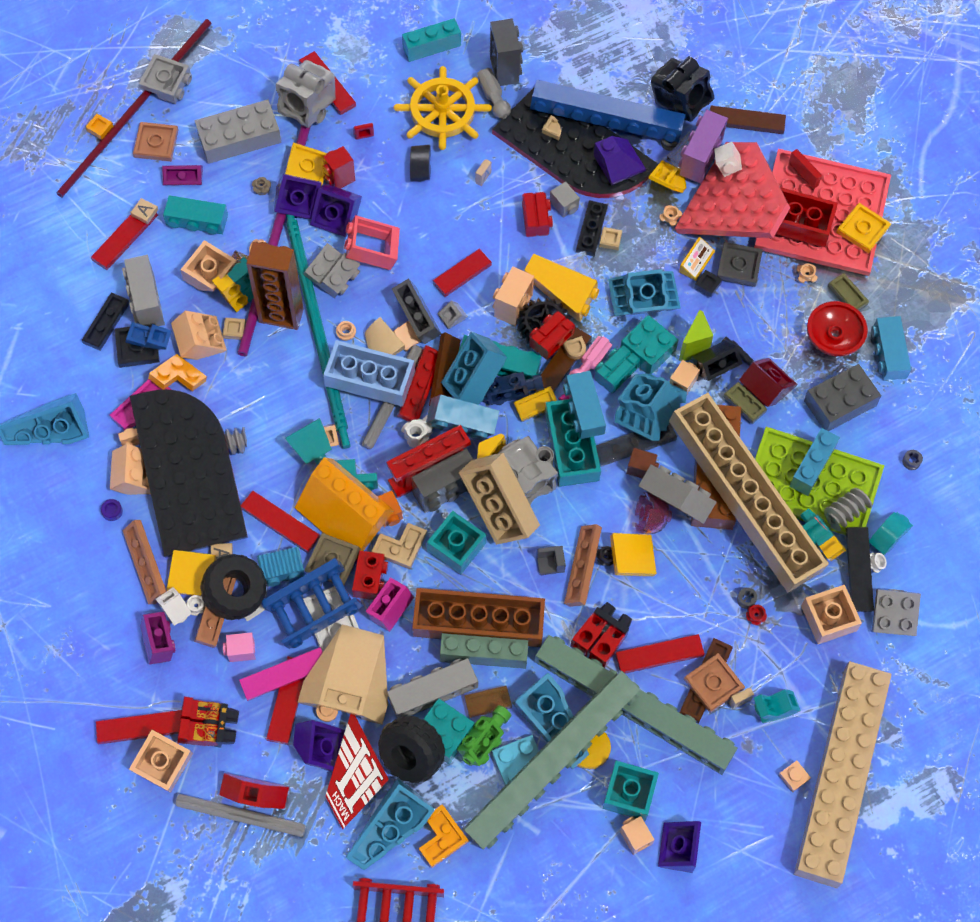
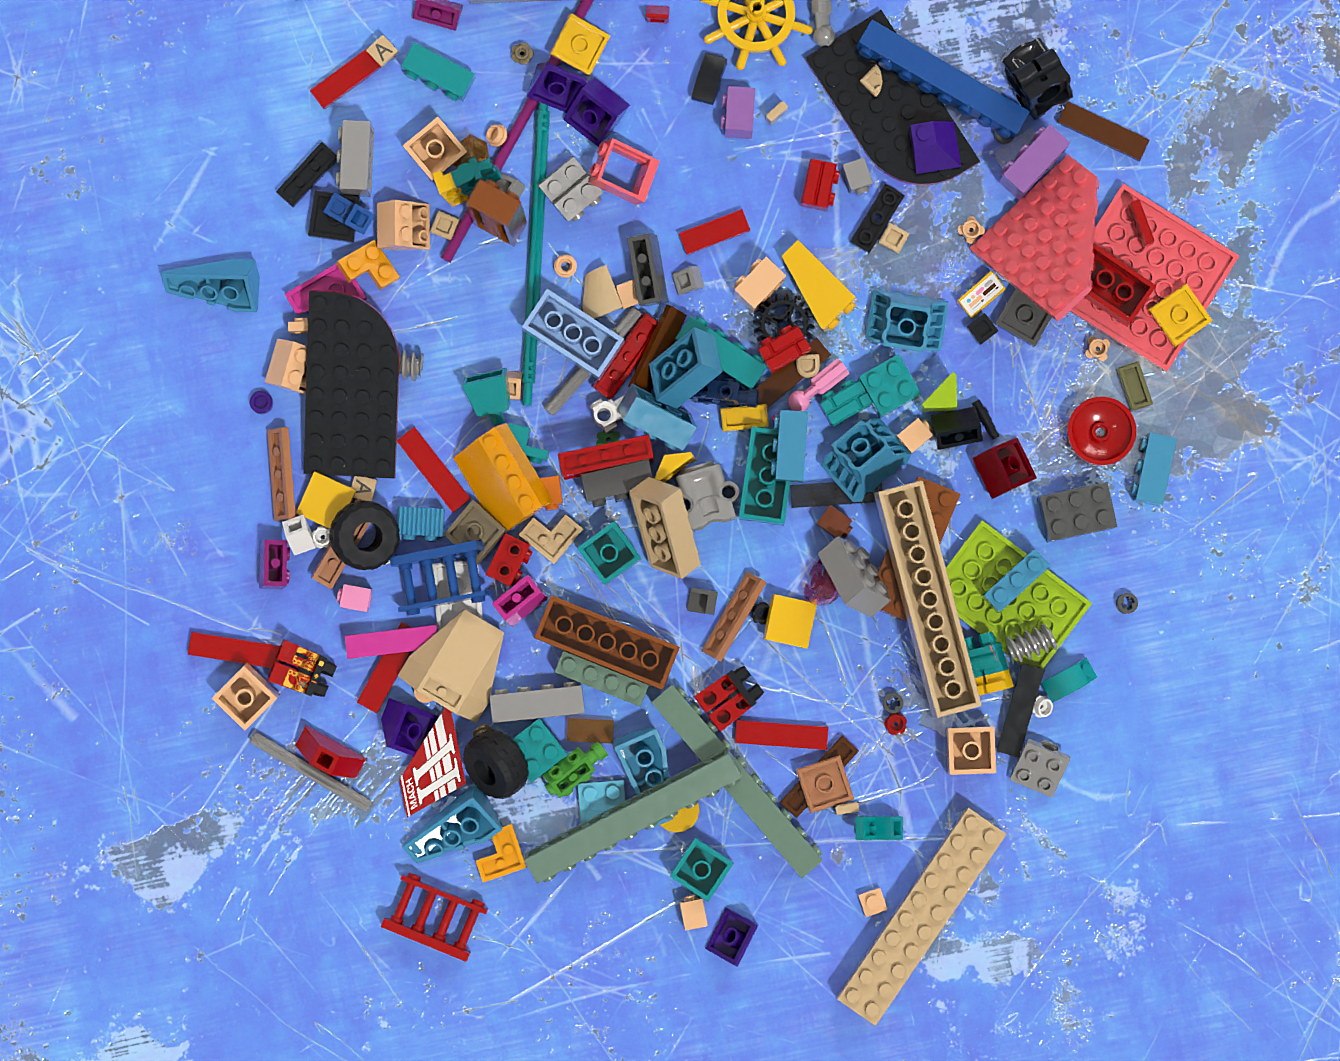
camera: 20 degrees right, 20 degrees up
red brick [323,146,356,189] -> none
yellow slope [648,160,686,193] -> none
white brick [714,141,742,177] -> none
olive plate [723,382,767,424] -> none
none -> medium lavender brick [721,86,755,139]

